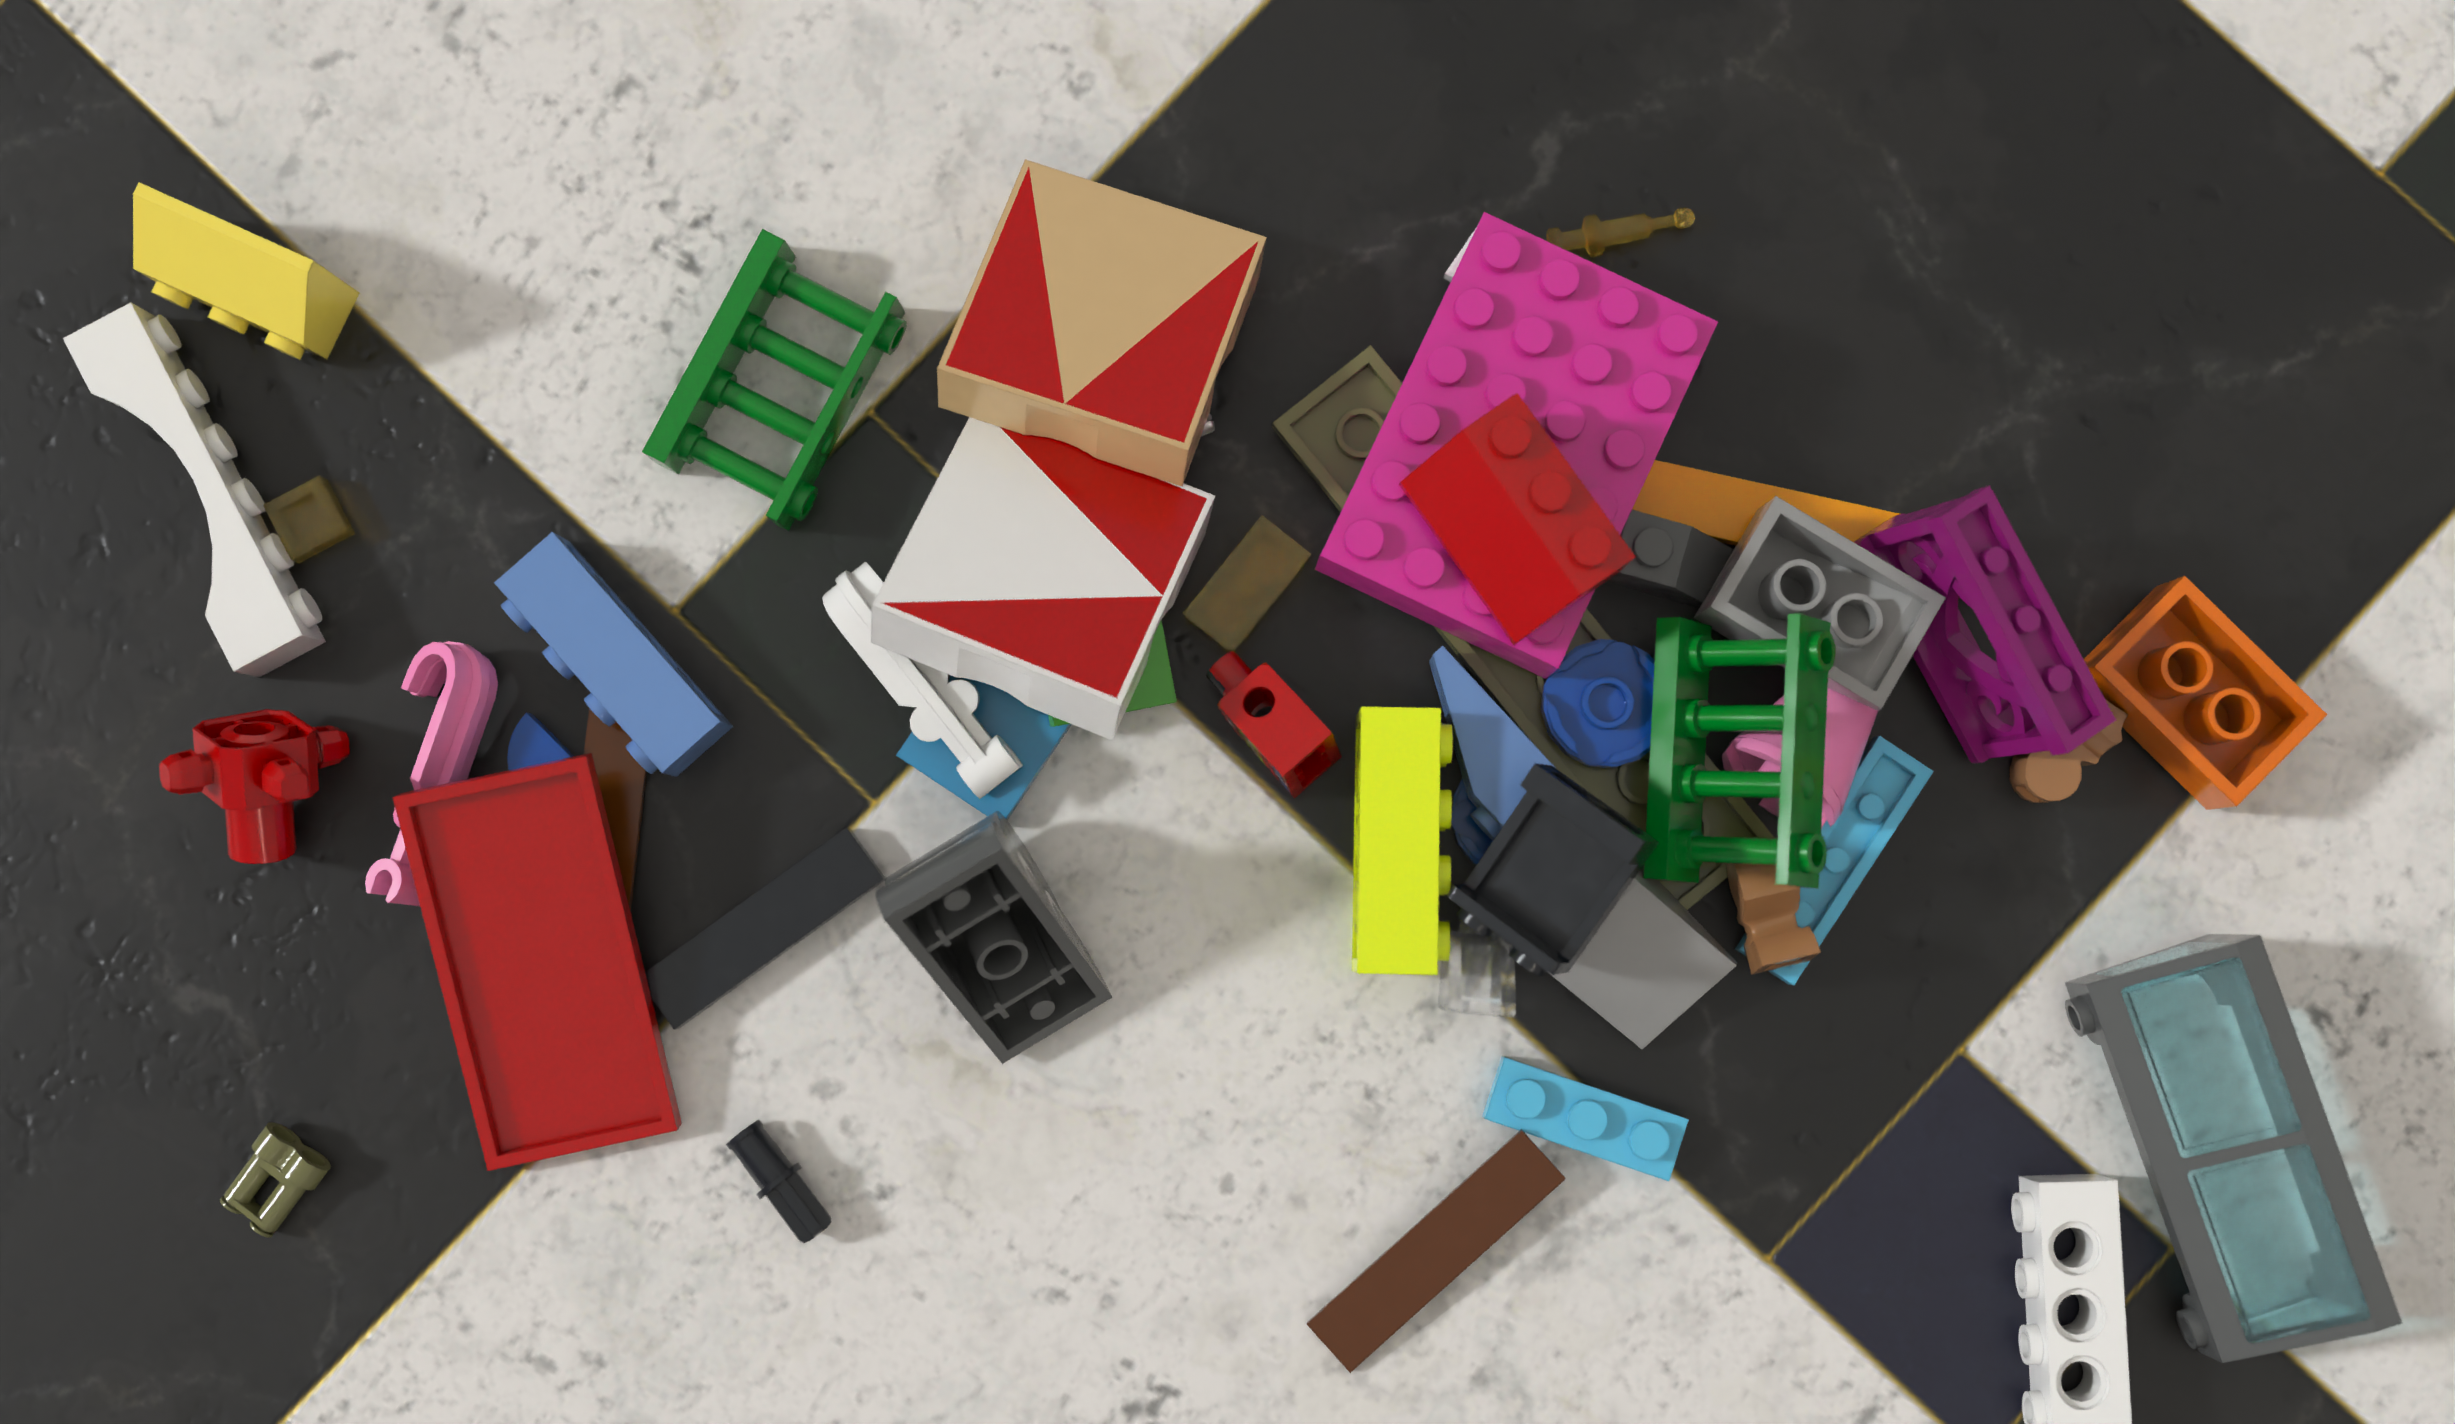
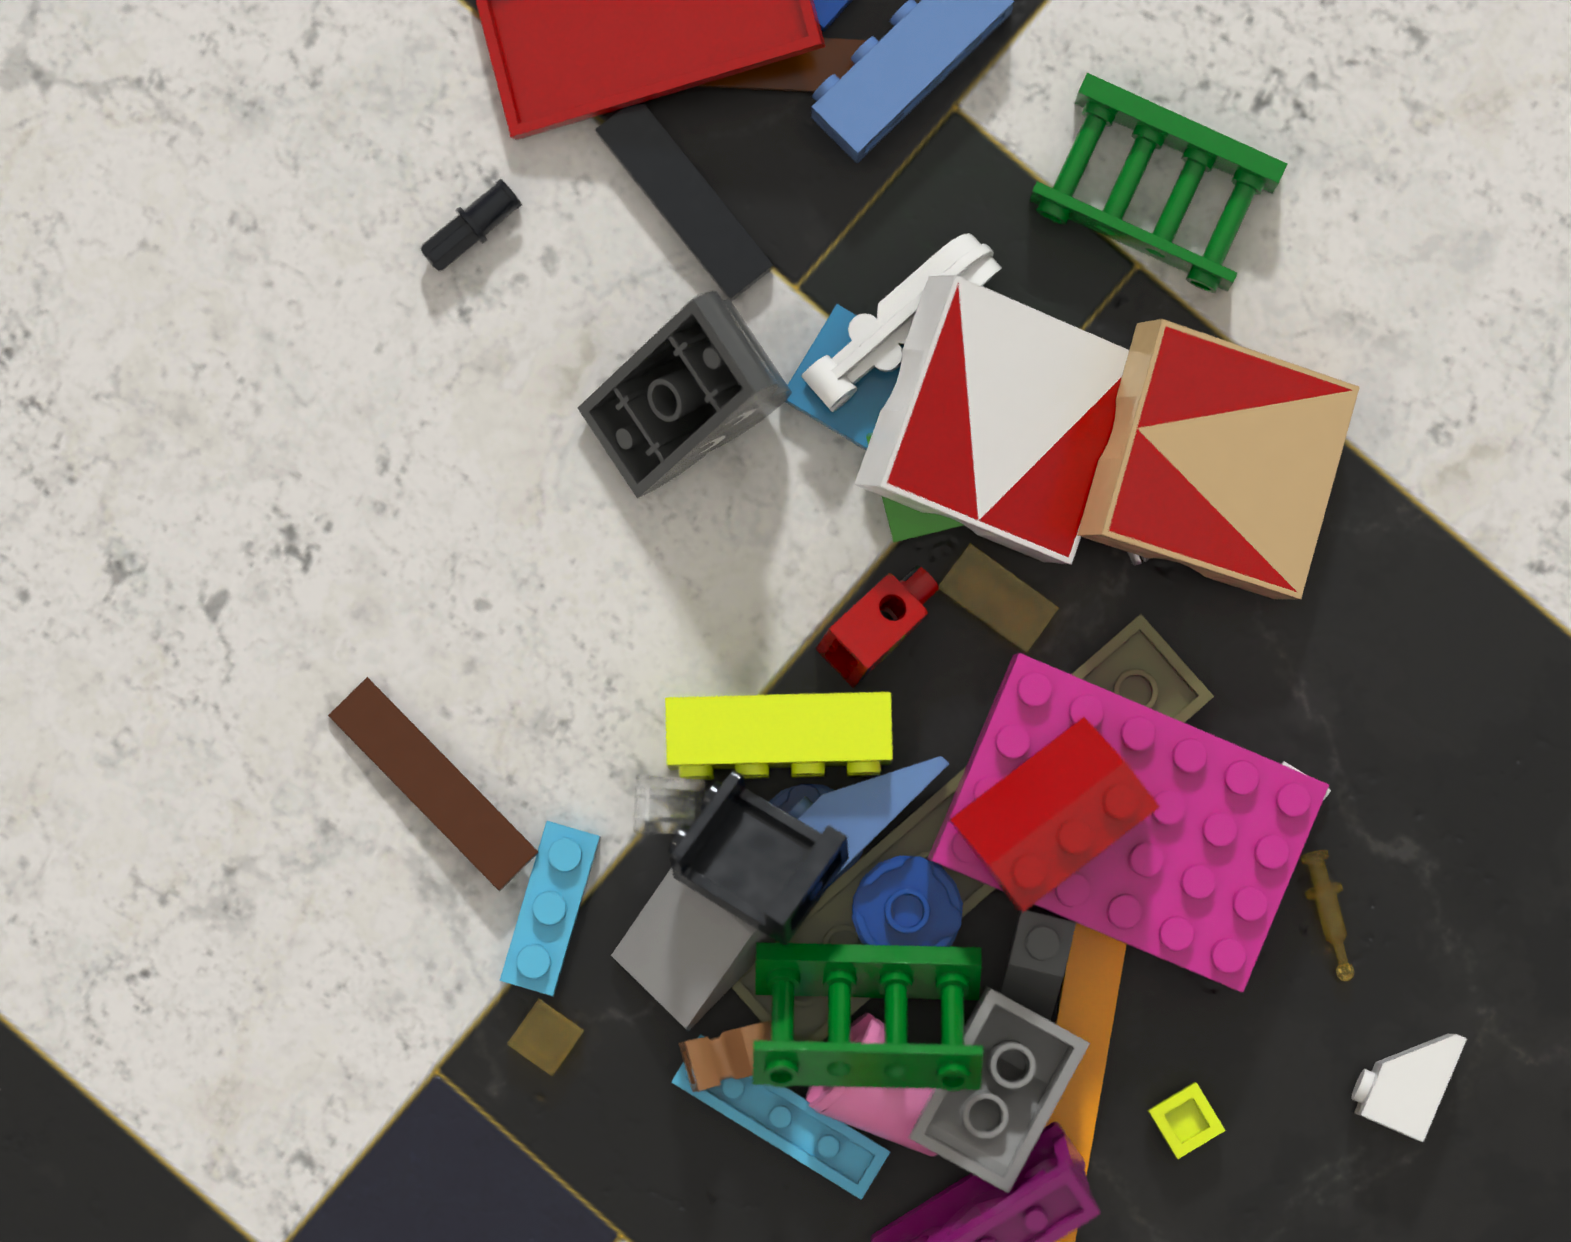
camera: 85 degrees right, 0 degrees up
none -> clear yellow tile [507,998,585,1076]
none -> neon yellow plate [1147,1082,1226,1159]
none -> white slope [1351,1033,1467,1142]

